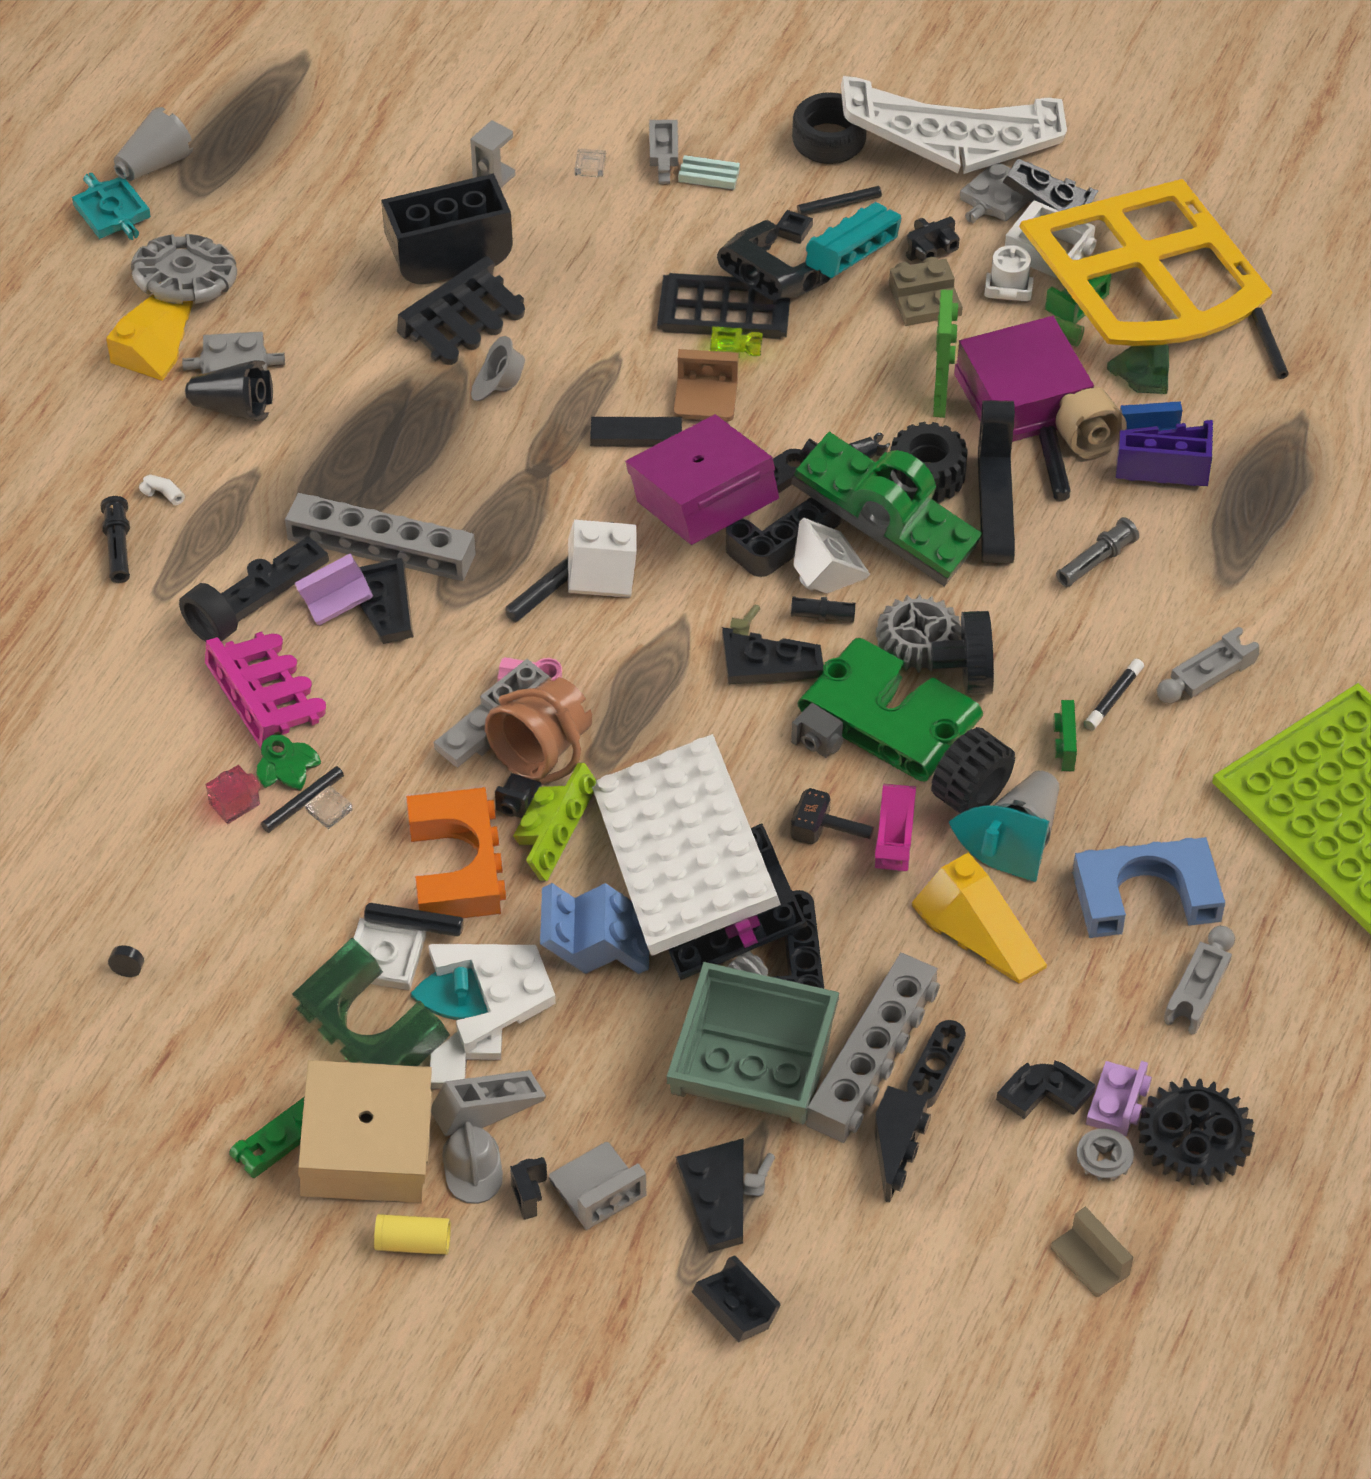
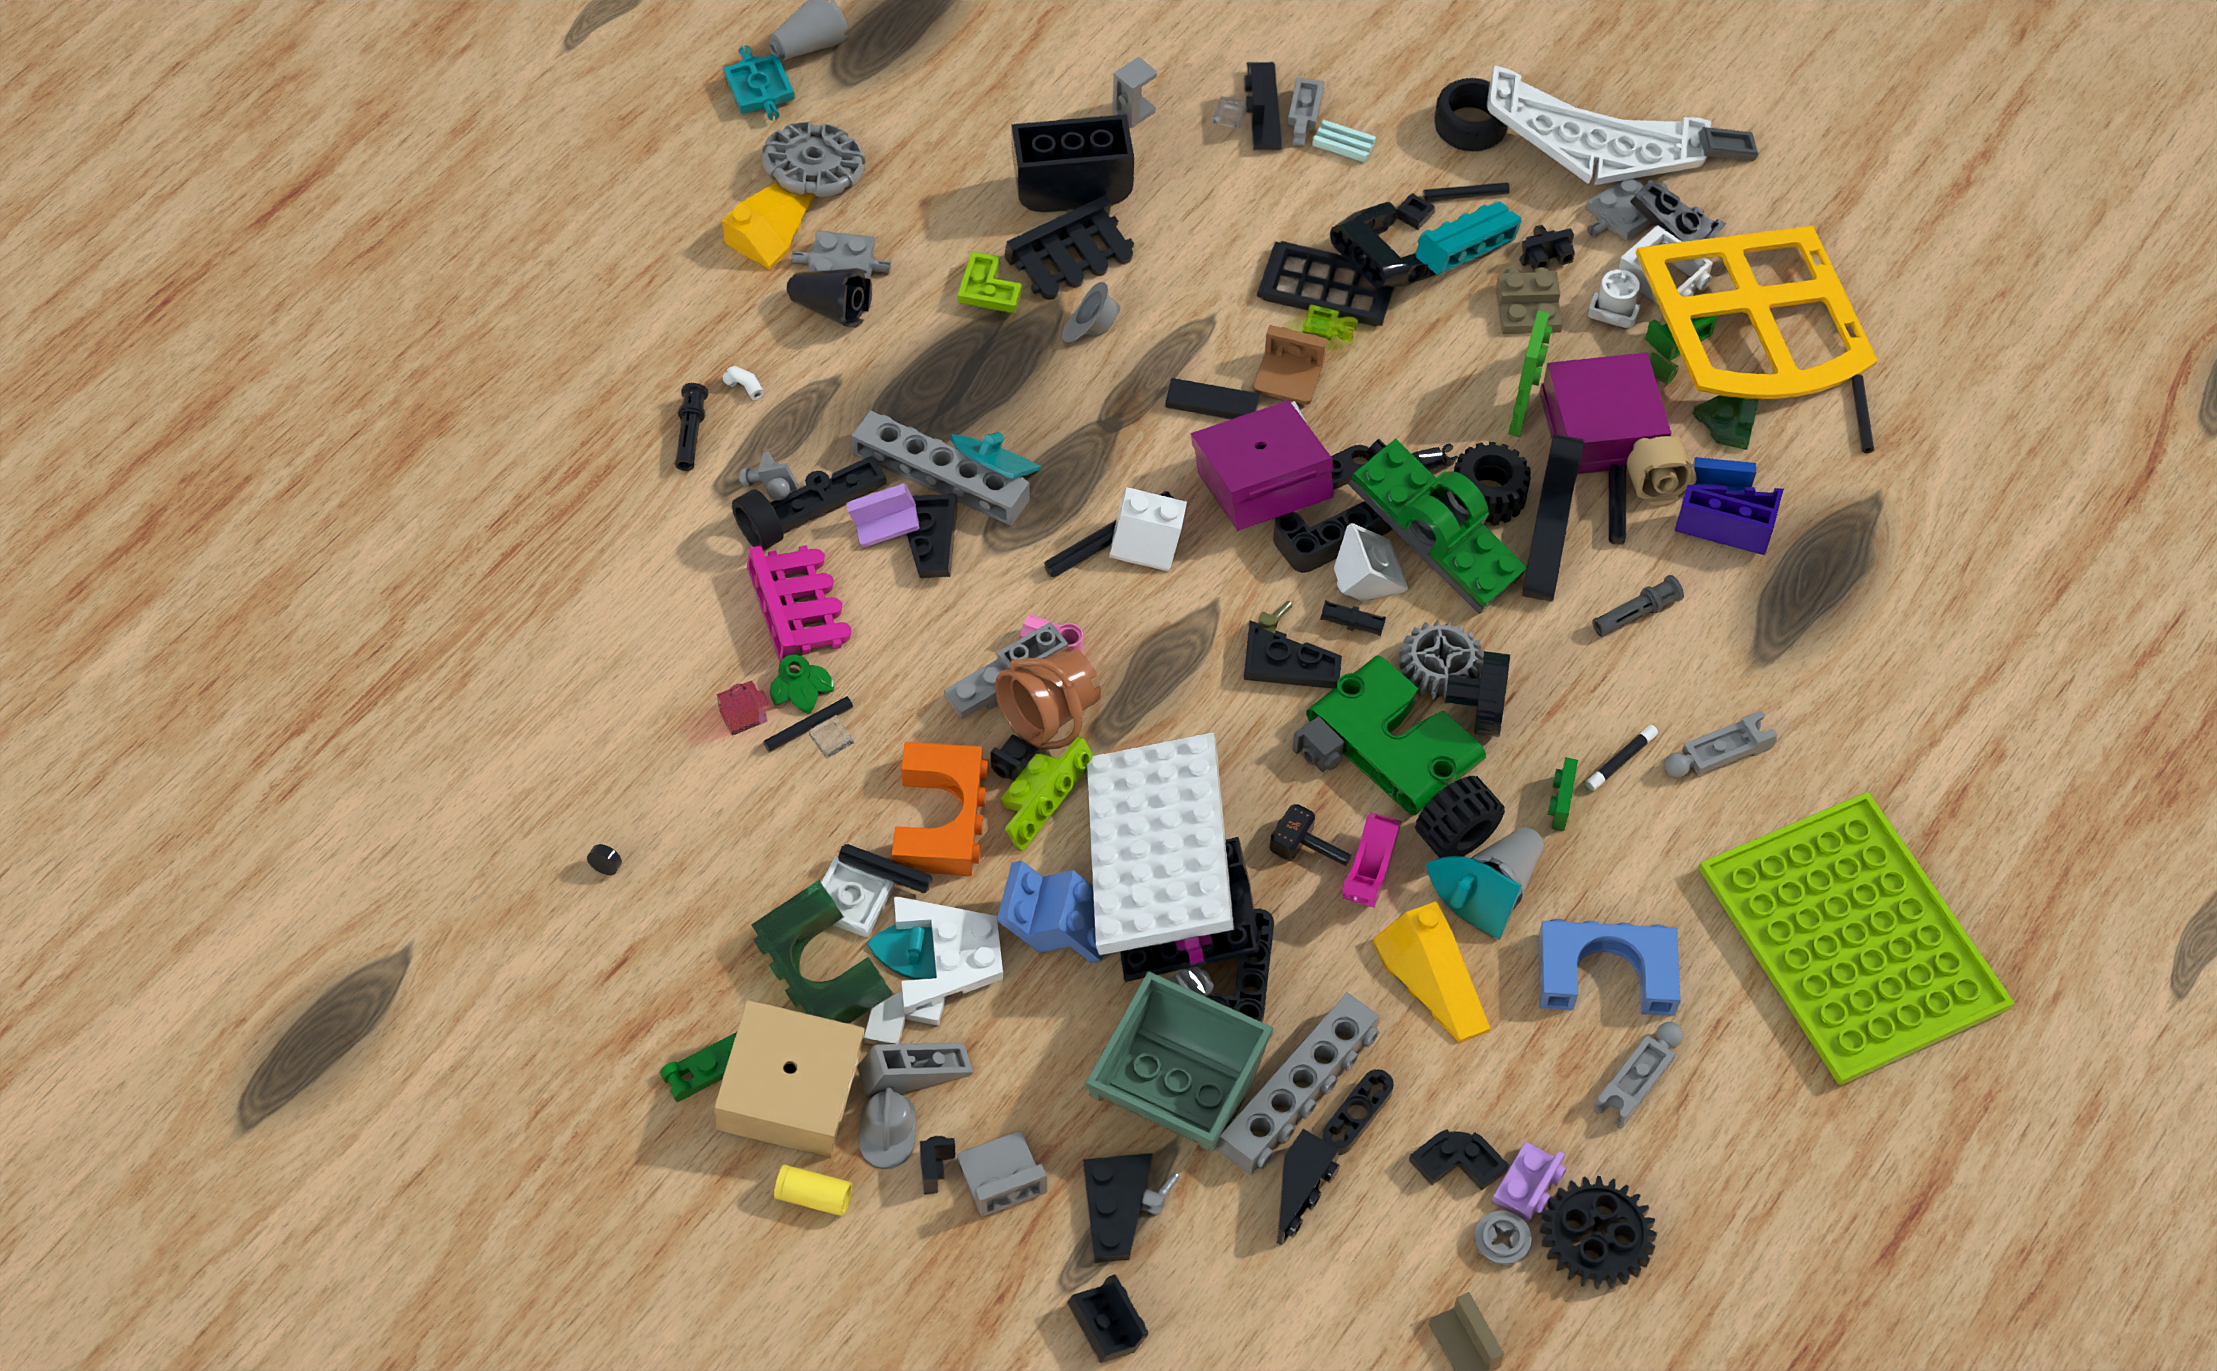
camera: 10 degrees right, 5 degrees up
none -> light grey piece [739,451,799,500]
none -> teal shield [950,432,1041,479]
none -> lime plate [957,251,1022,313]
none -> black bracket [1244,62,1282,150]
none -> dark grey tile [1699,127,1759,161]

